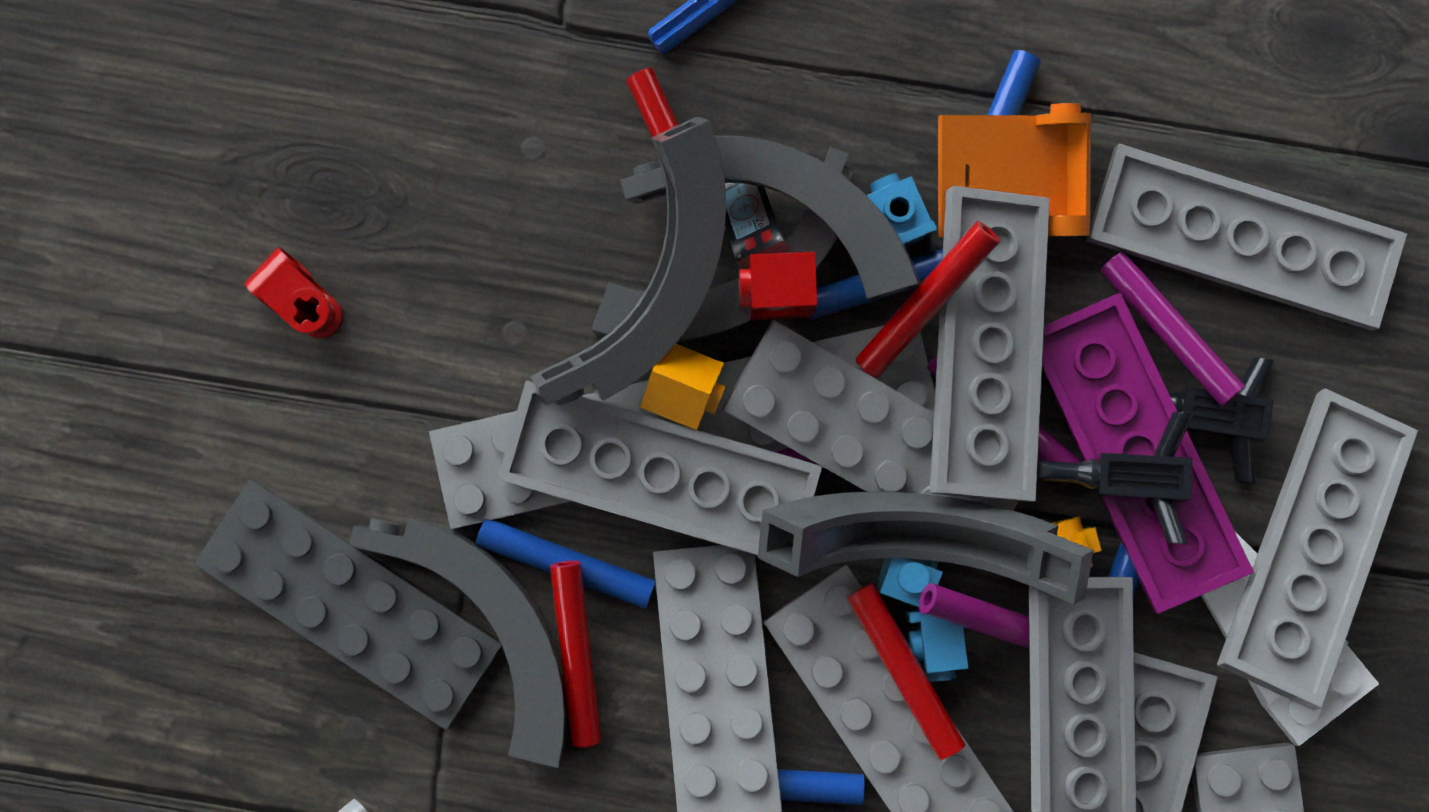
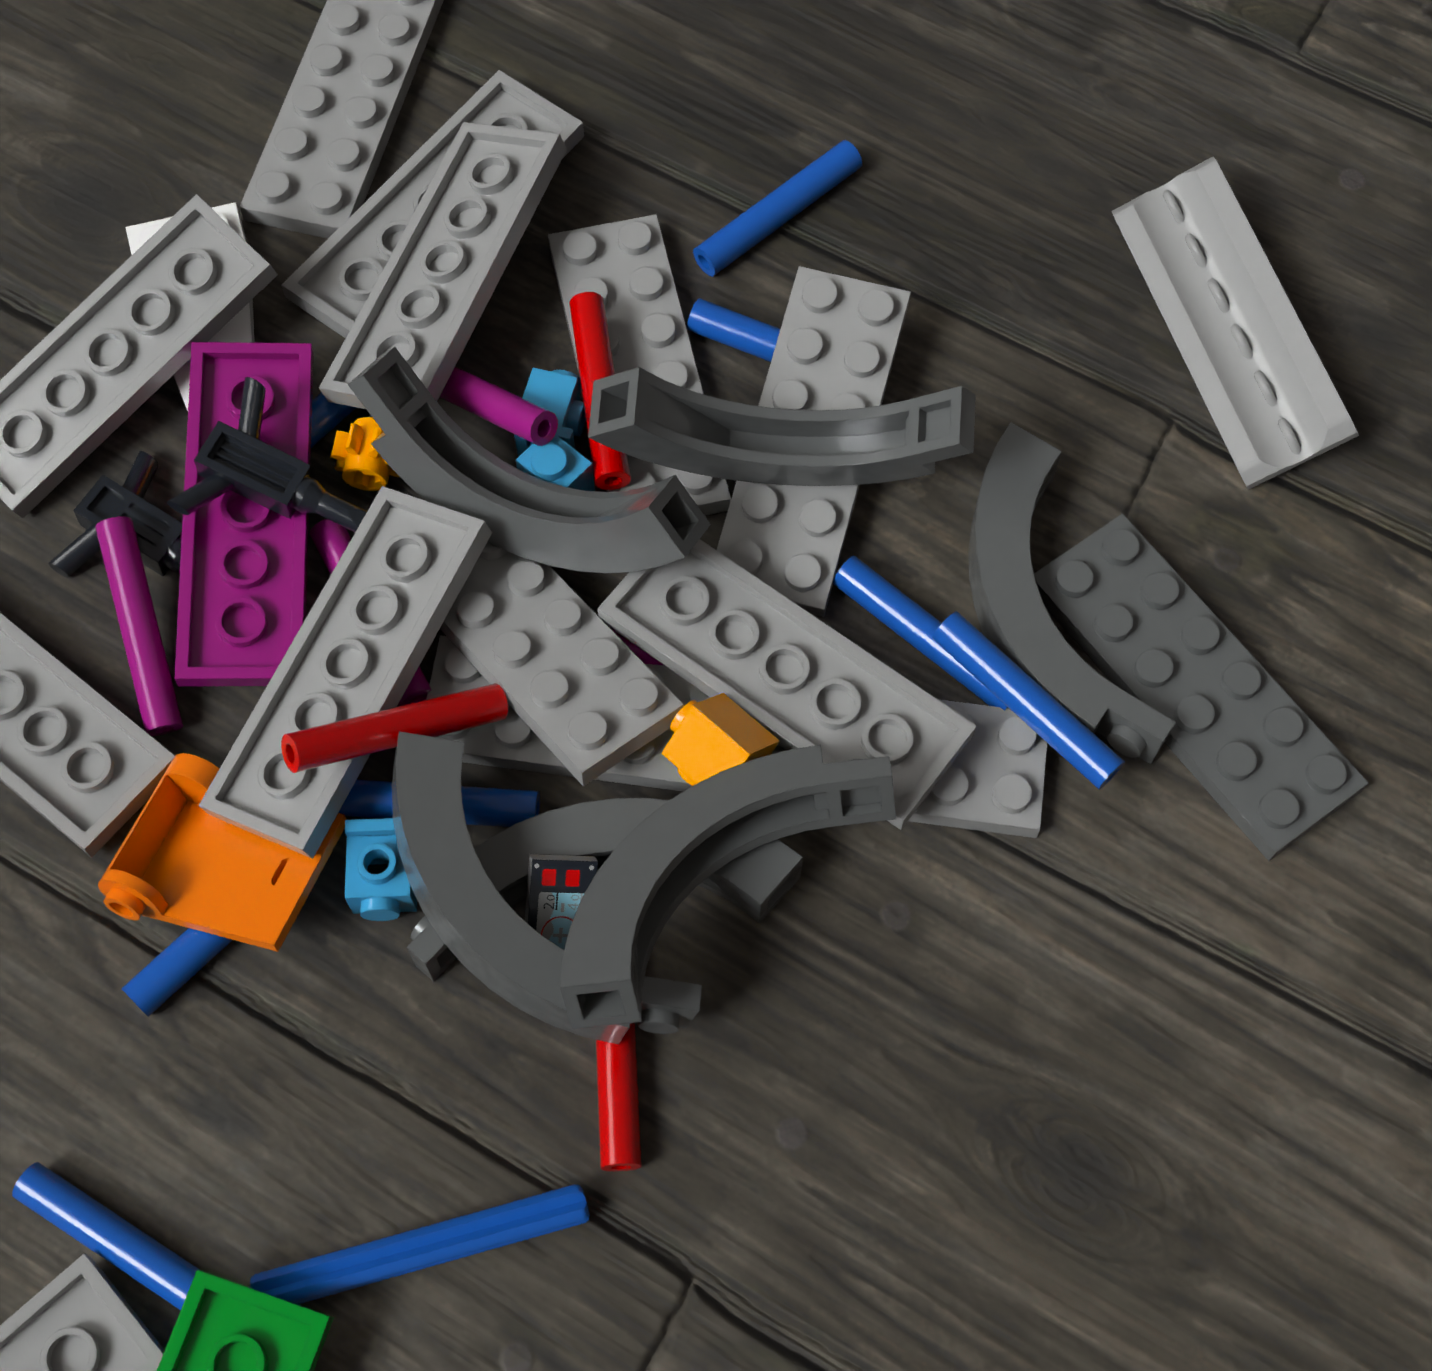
camera: 160 degrees left, 20 degrees down
red piece [244,247,343,339] -> none
red piece [550,560,602,747] -> none
red brick [739,252,817,320] -> none
none -> dark grey arch [588,367,976,486]
none -> blue piece [932,611,1125,790]

